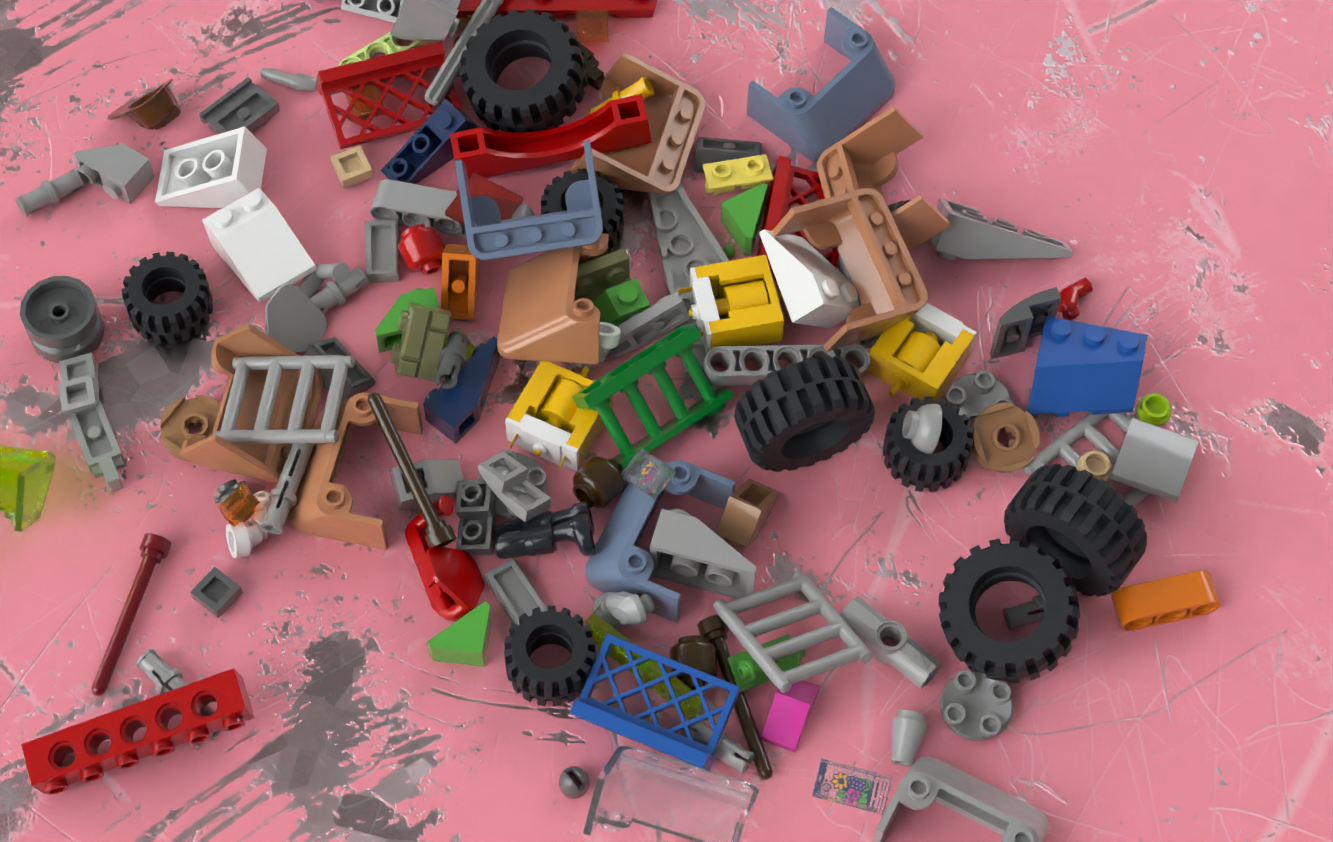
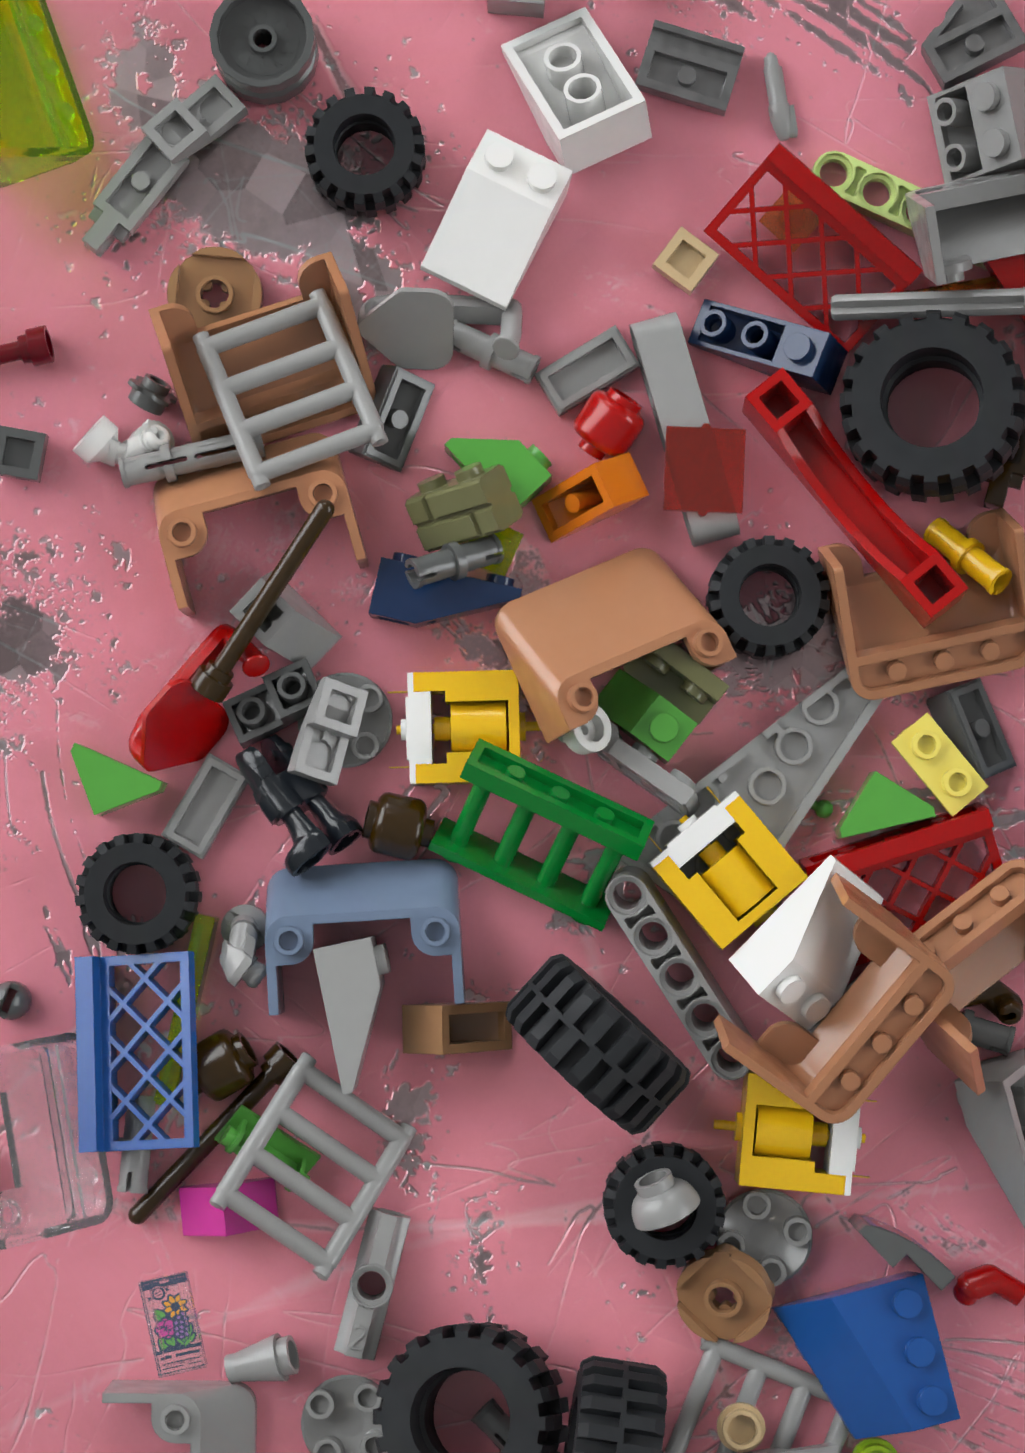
camera: 65 degrees right, 25 degrees up
clear orange plate [218,483,260,527] -> none
sand blue windscreen [455,140,603,260] -> none
clear tile [621,449,676,500] -> none

